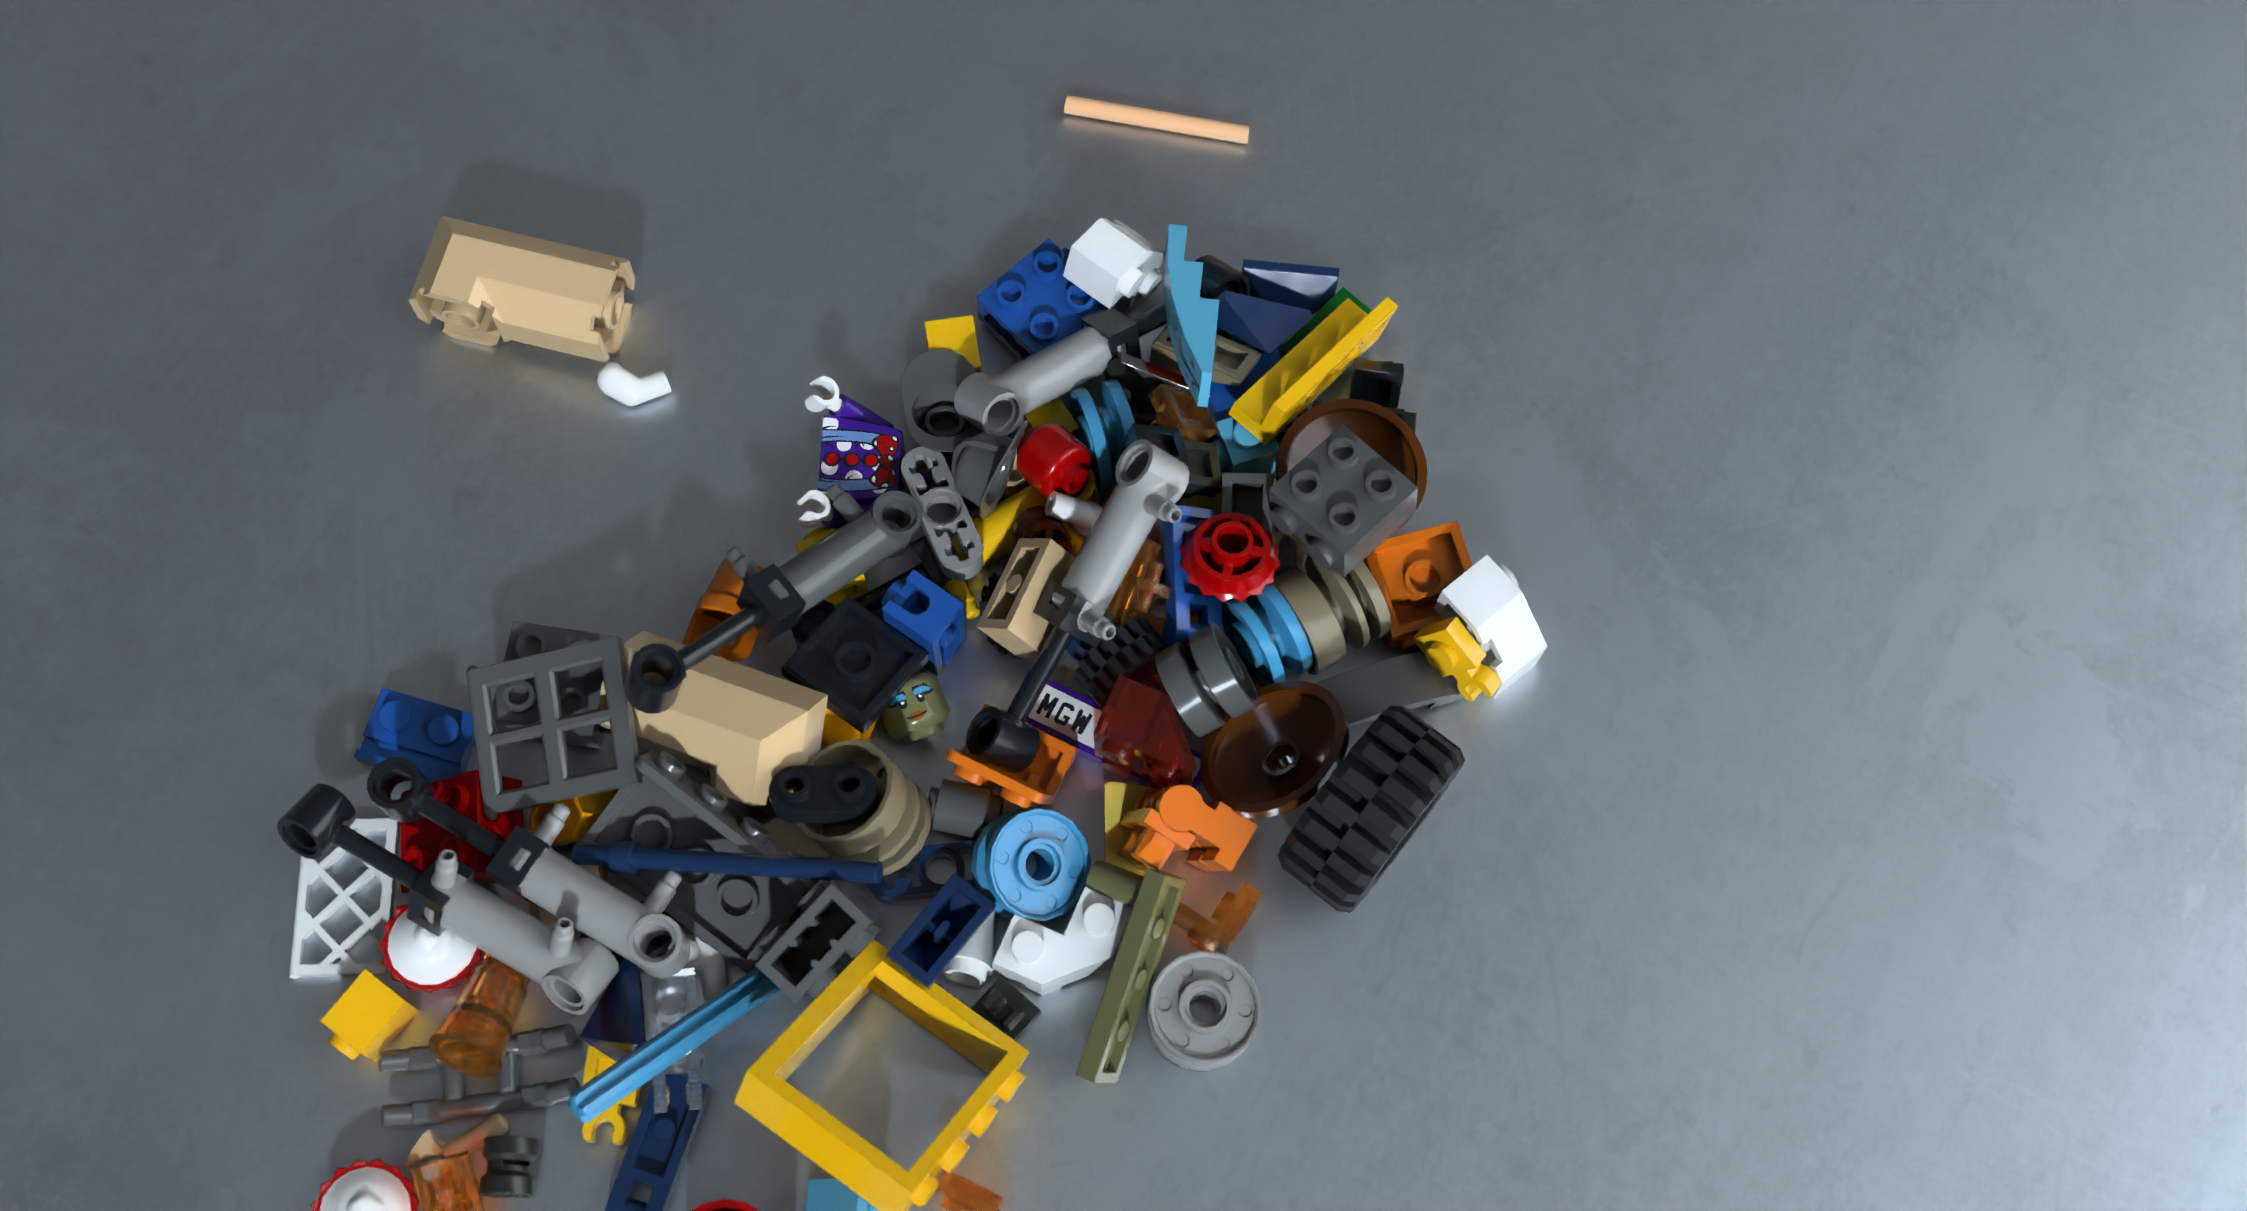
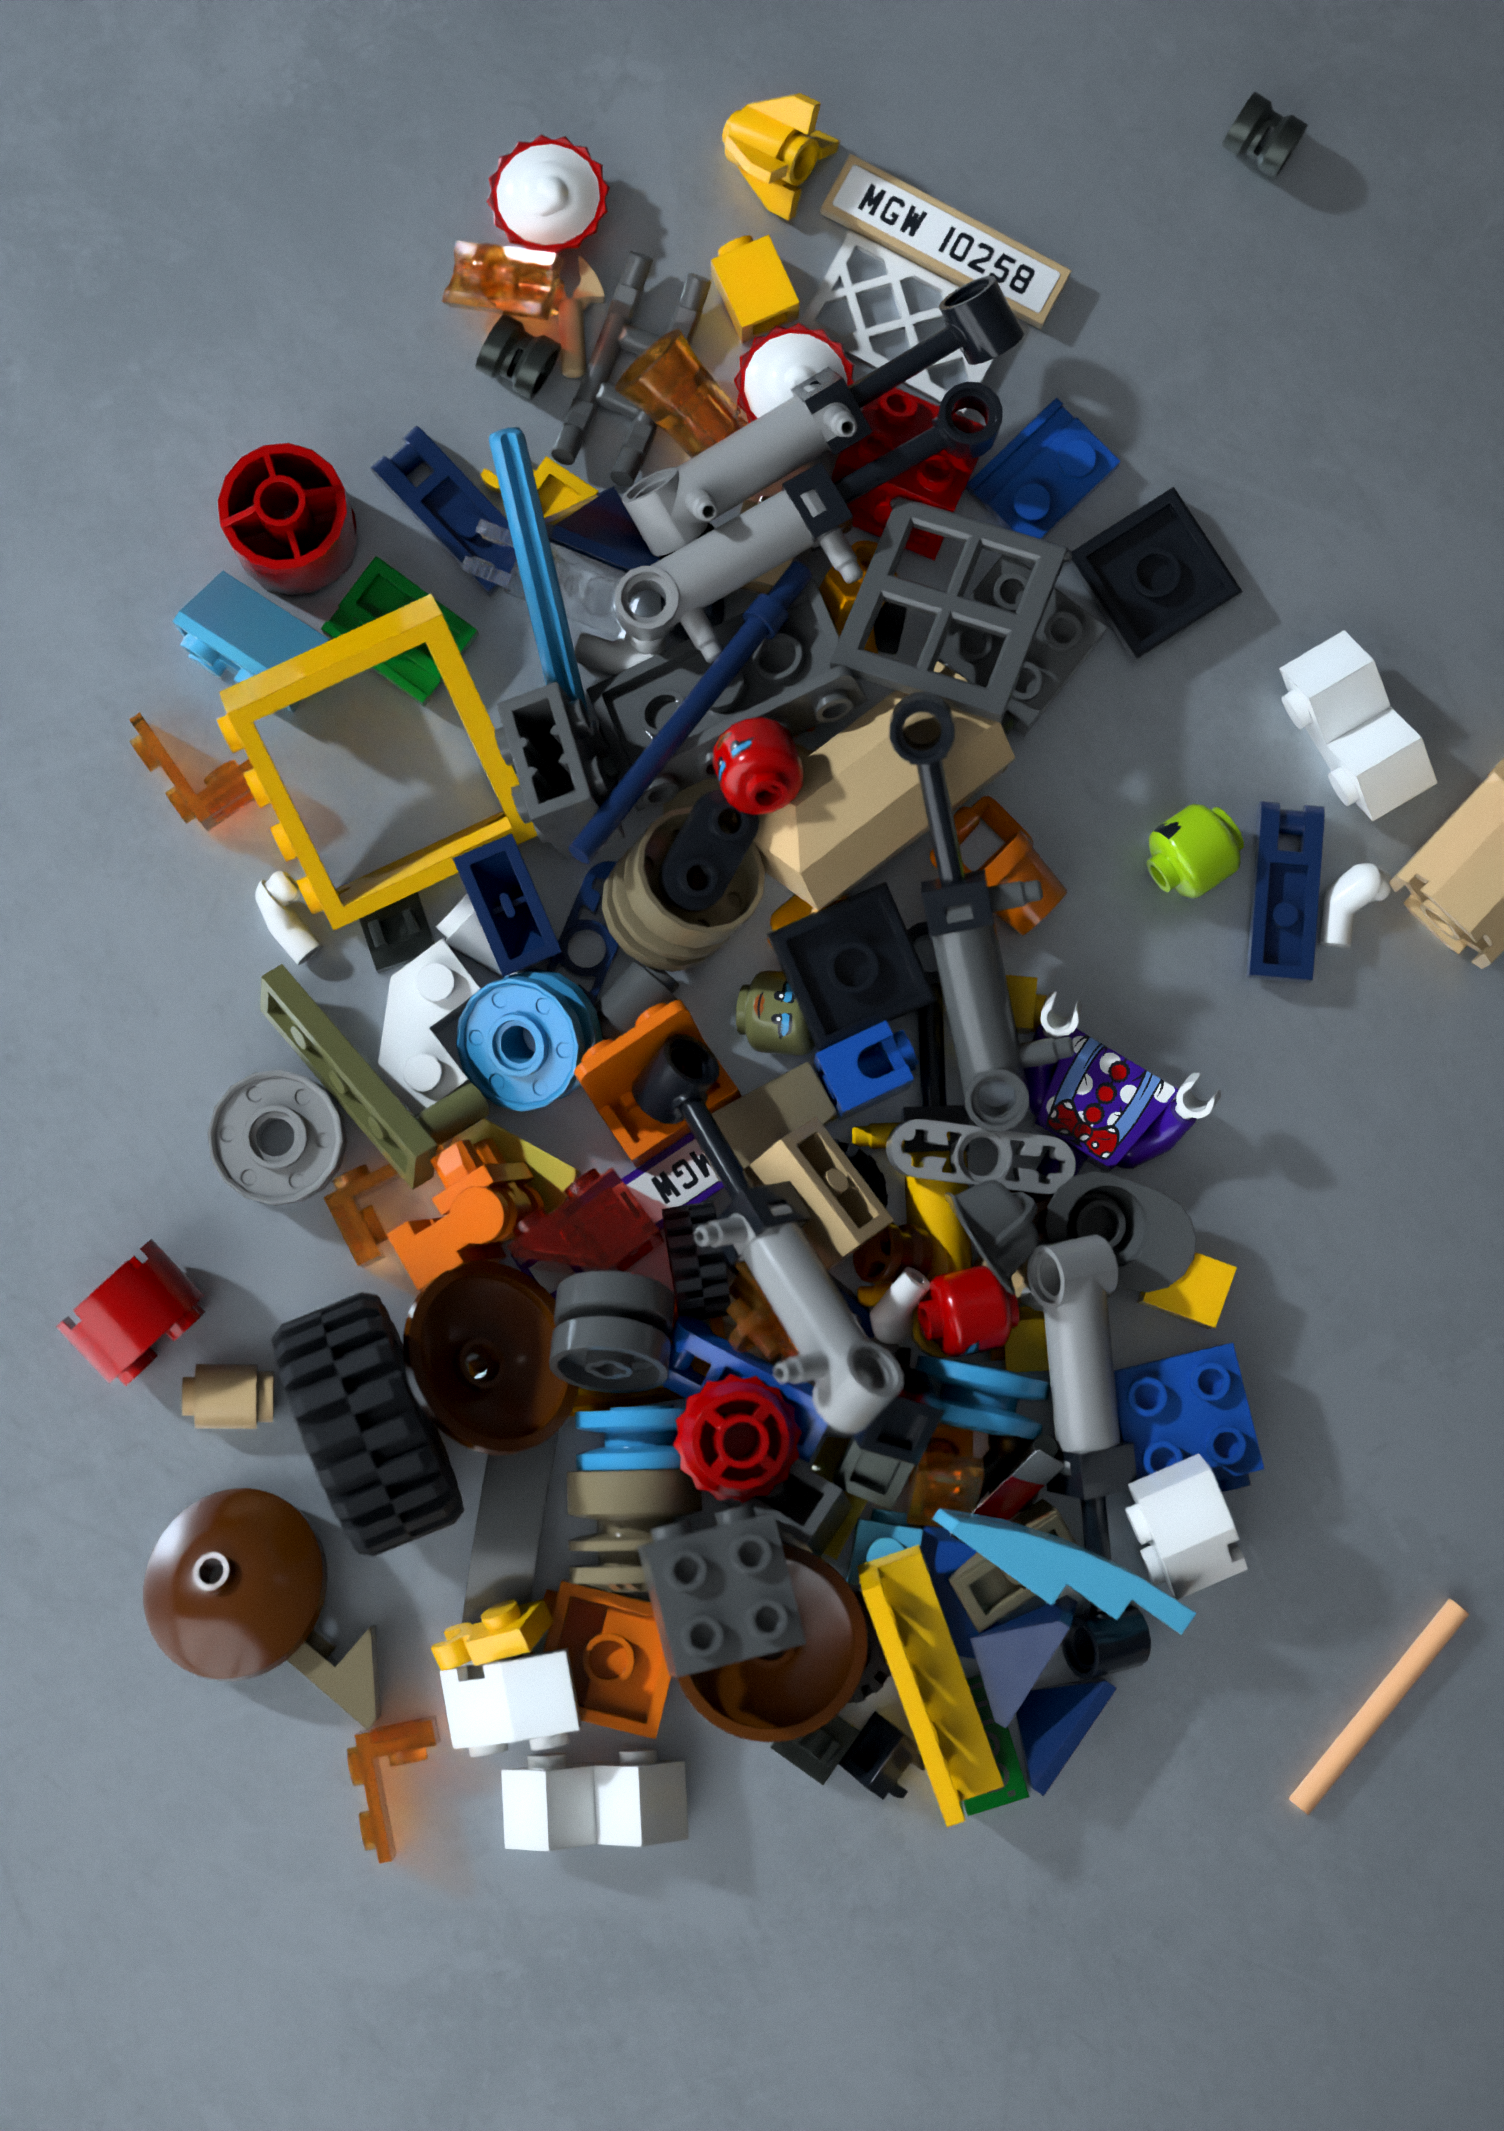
camera: 120 degrees right, 15 degrees up
none -> red brick [56,1239,205,1387]
none -> reddish brown dish [143,1488,327,1682]
none -> tan brick [182,1364,274,1429]
none -> white arm [255,871,323,965]
none -> dark tan slope [287,1625,381,1730]
none -> green plate [321,556,479,707]
none -> clear orange bracket [347,1715,441,1864]
none -> white brick [501,1748,689,1851]
none -> dark tan slope [695,1062,838,1182]
none -> red head [713,717,804,815]
none -> yellow brick [722,93,840,220]
none -> tile [820,154,1072,330]
none -> black plate [1068,487,1243,663]
none -> lime head [1146,804,1244,899]
none -> pearl dark grey wheel [1221,92,1308,179]
none -> dark blue plate [1246,801,1325,983]
none -> white brick [1279,630,1438,821]

